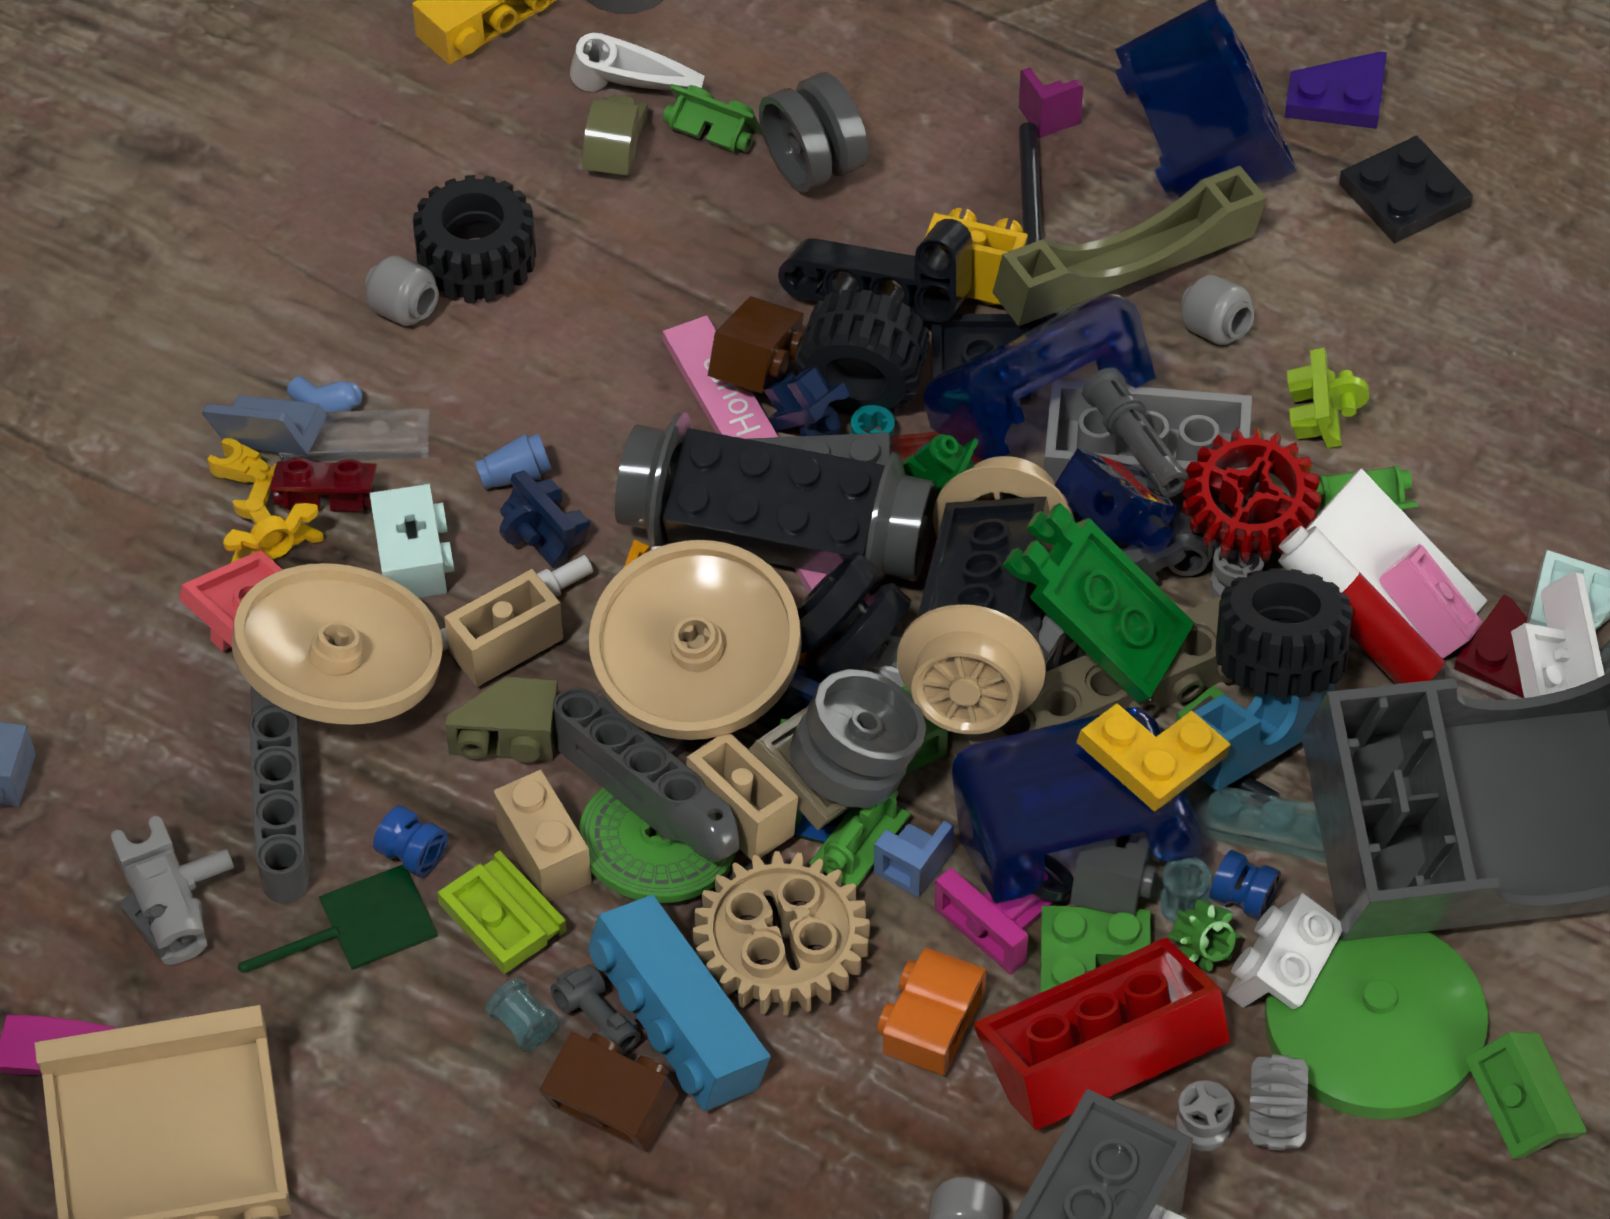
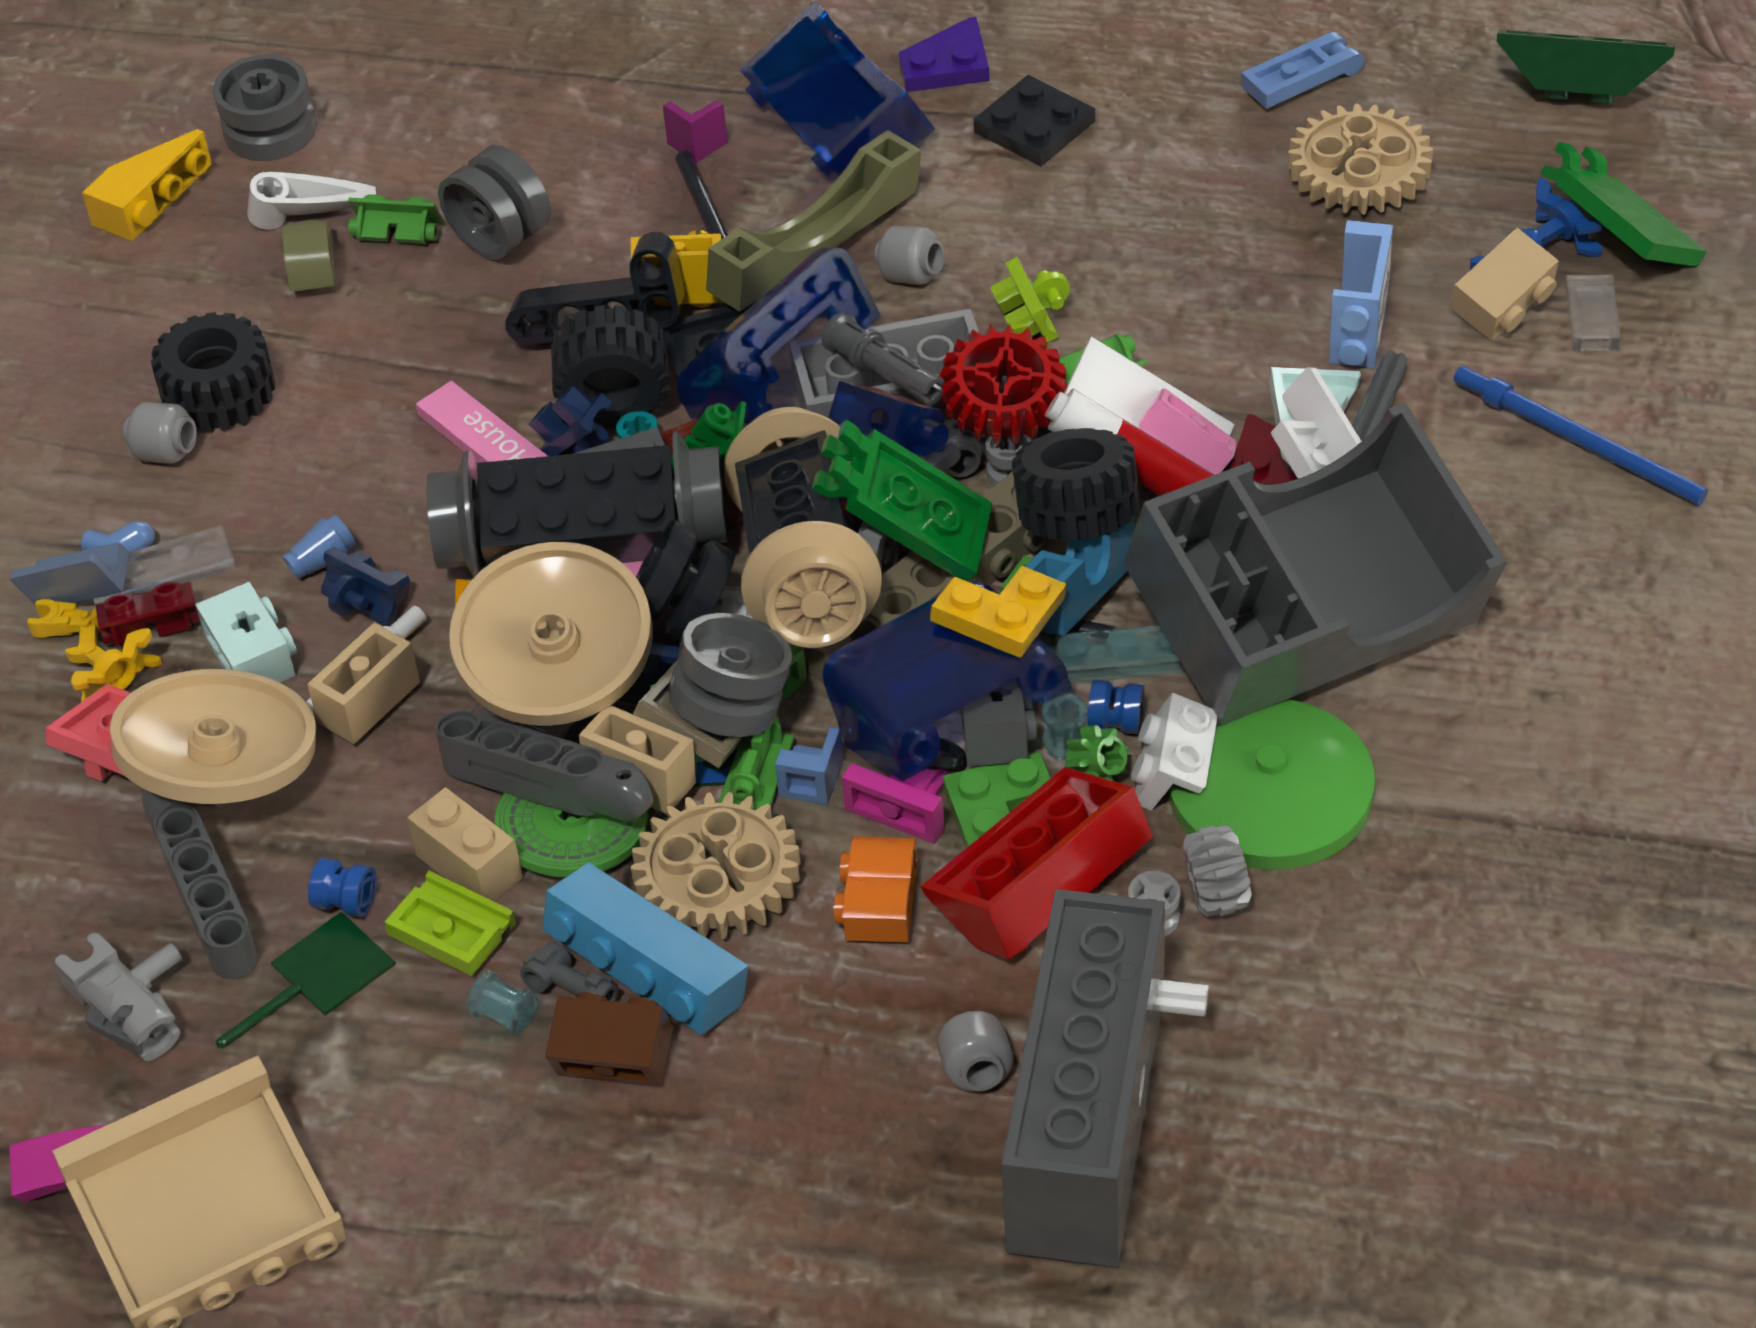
camera: 15 degrees left, 5 degrees down
olive slope [445,677,559,762] -> none
reddish brown brick [707,296,805,393] -> none
bright green panel [1465,1032,1587,1159] -> none

